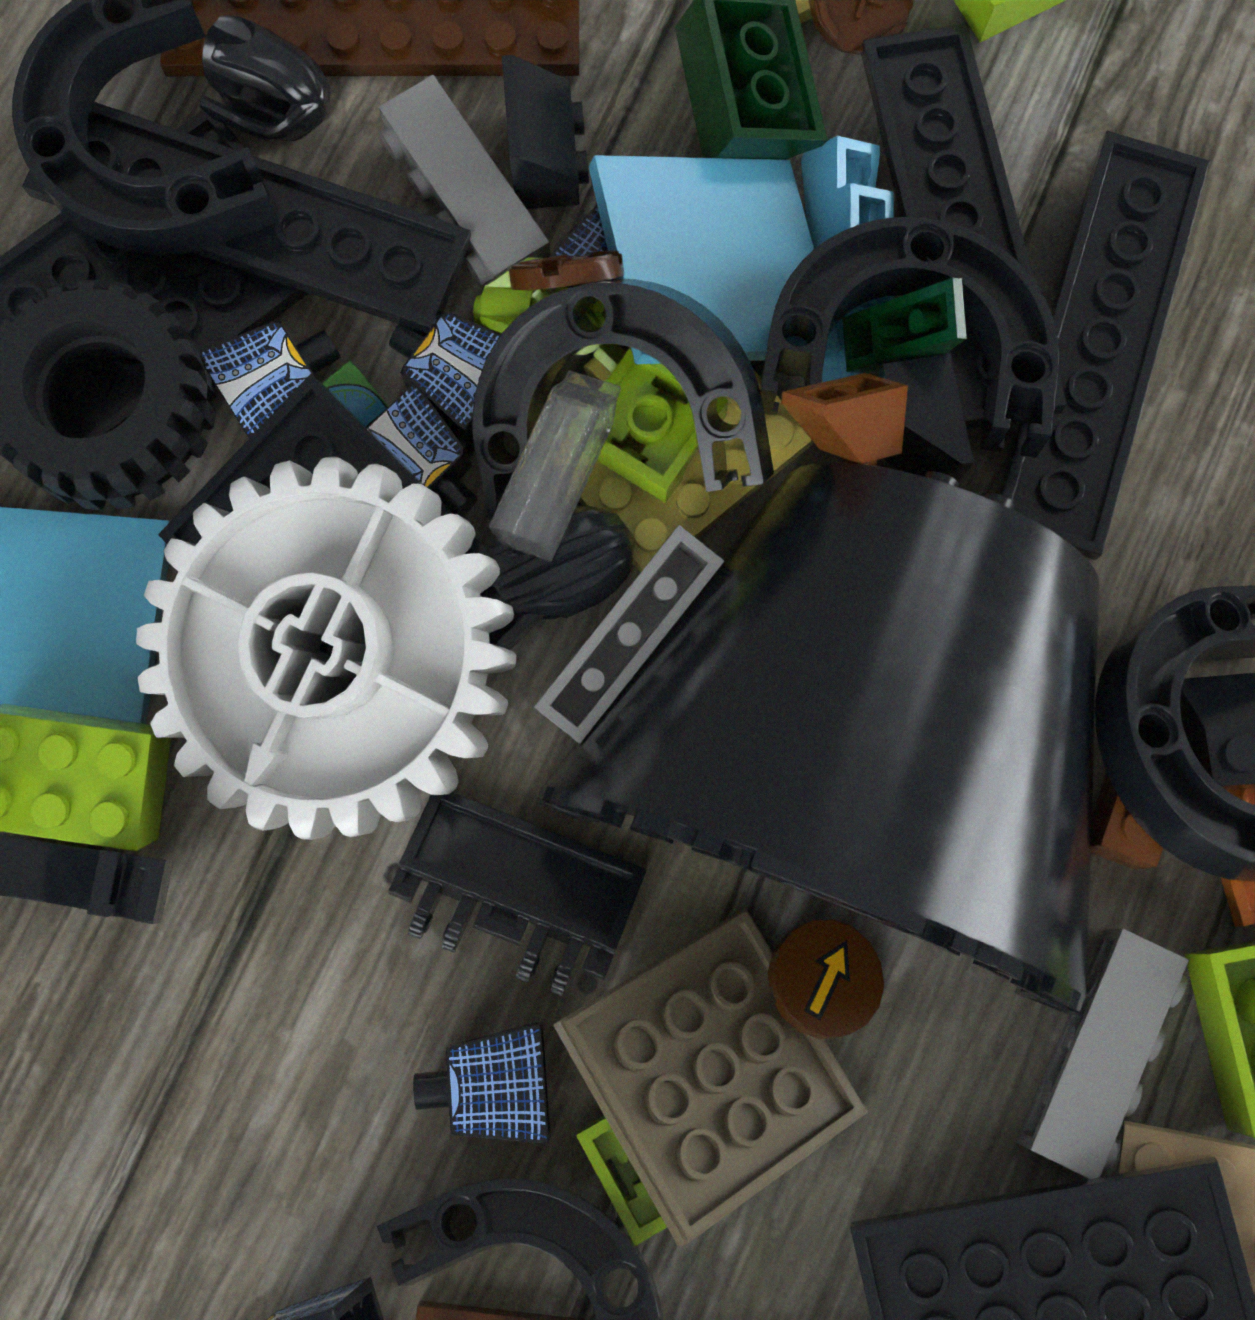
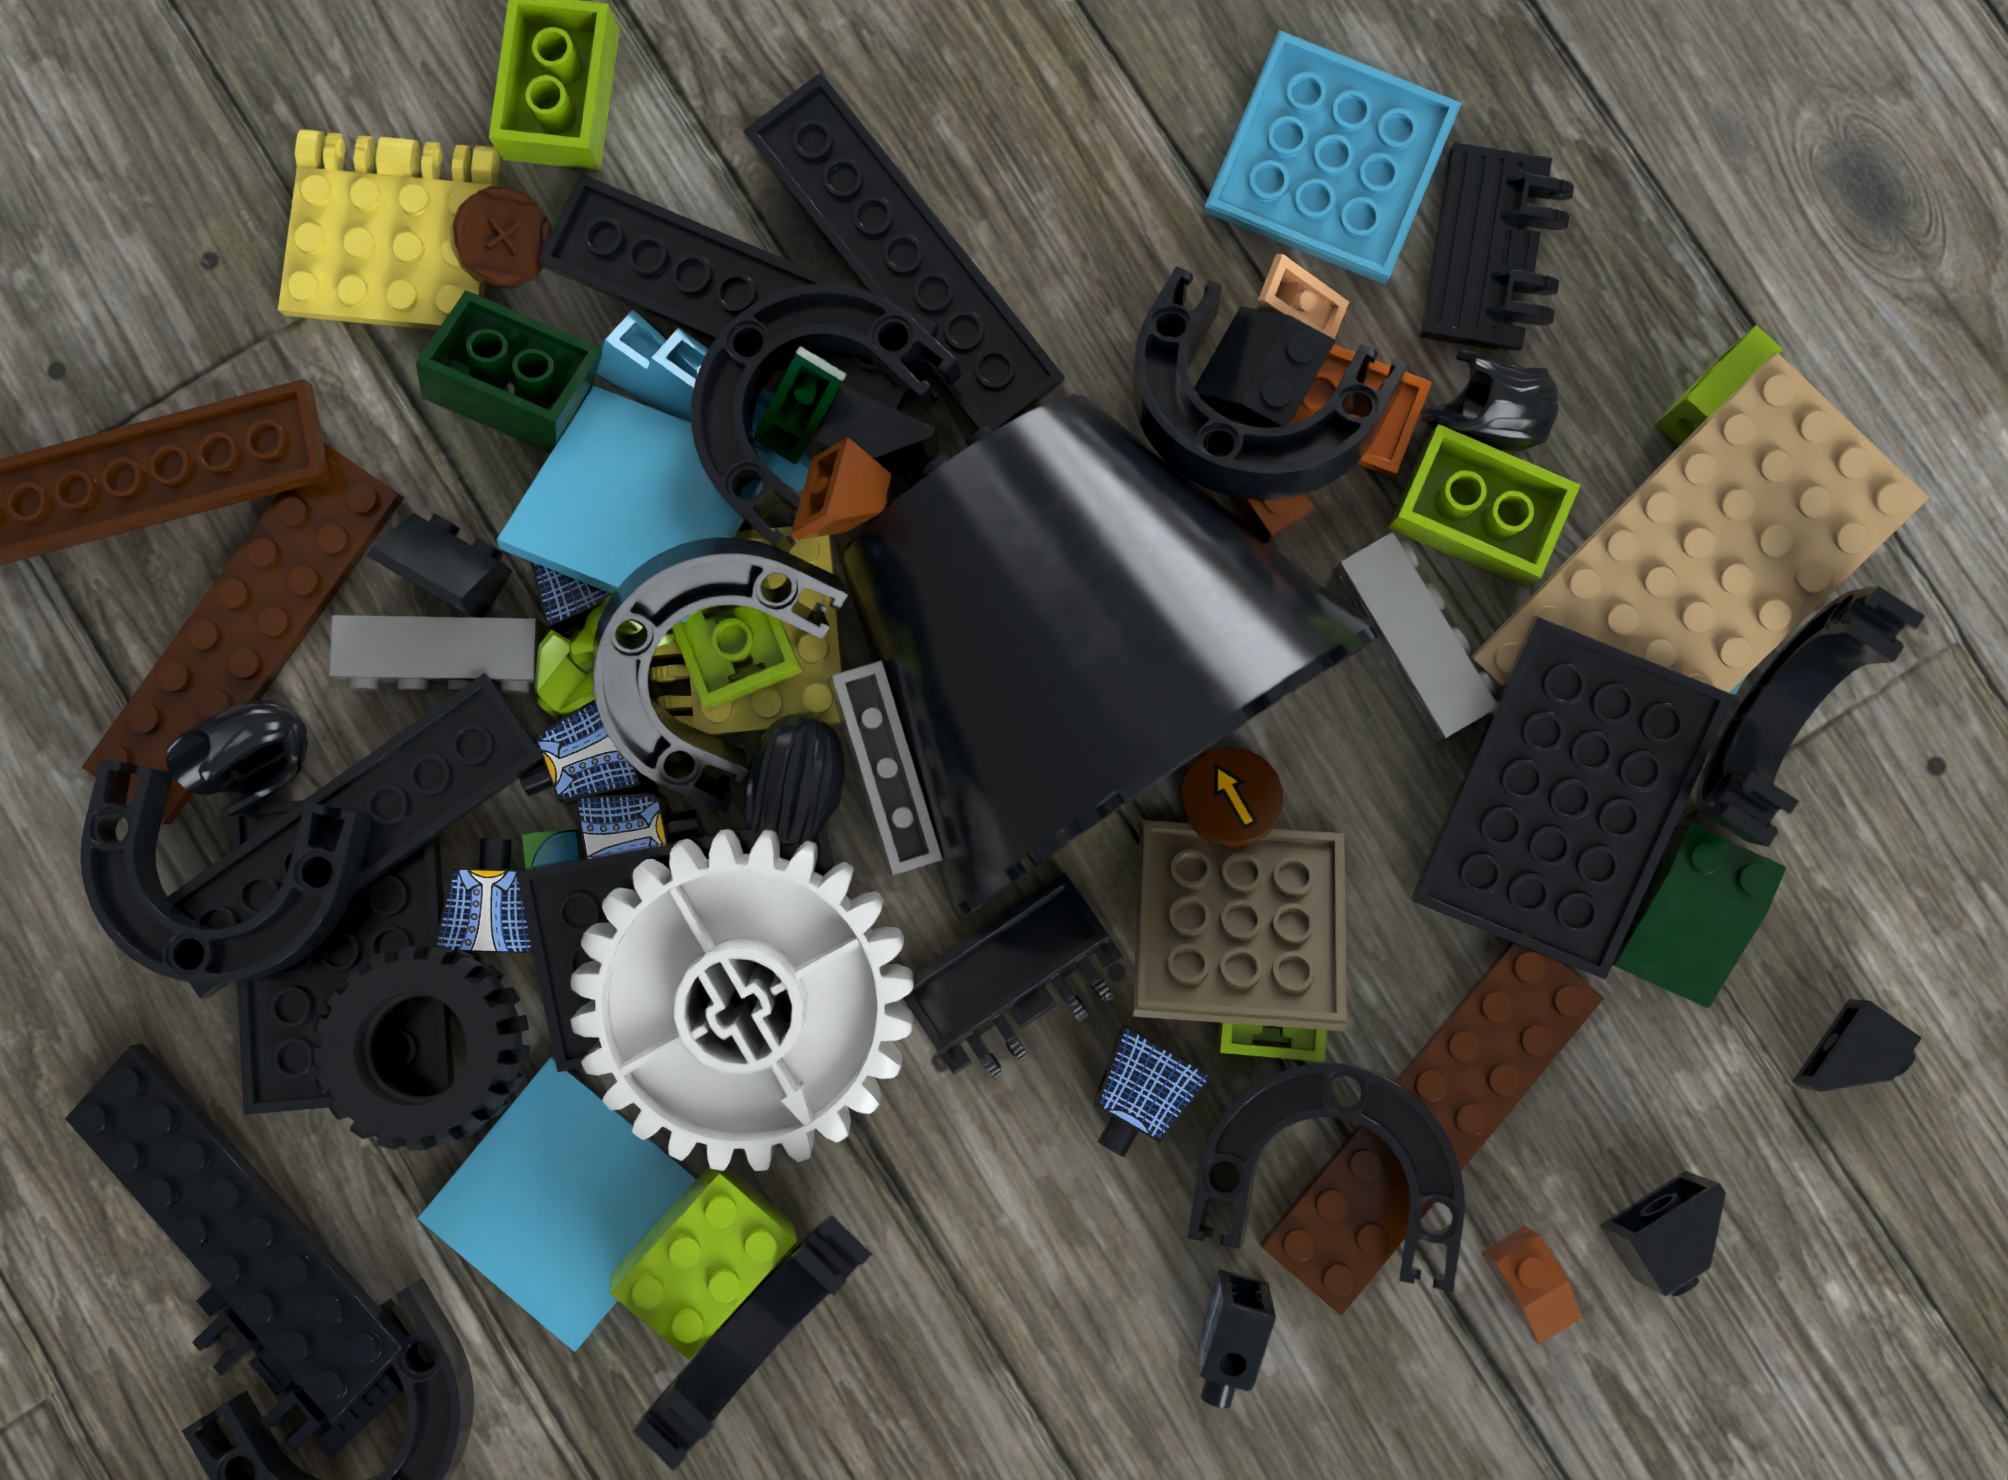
camera: 50 degrees left, 5 degrees up
clear piece [489,370,621,561] -> none
reddish brown tile [509,250,625,290] -> none

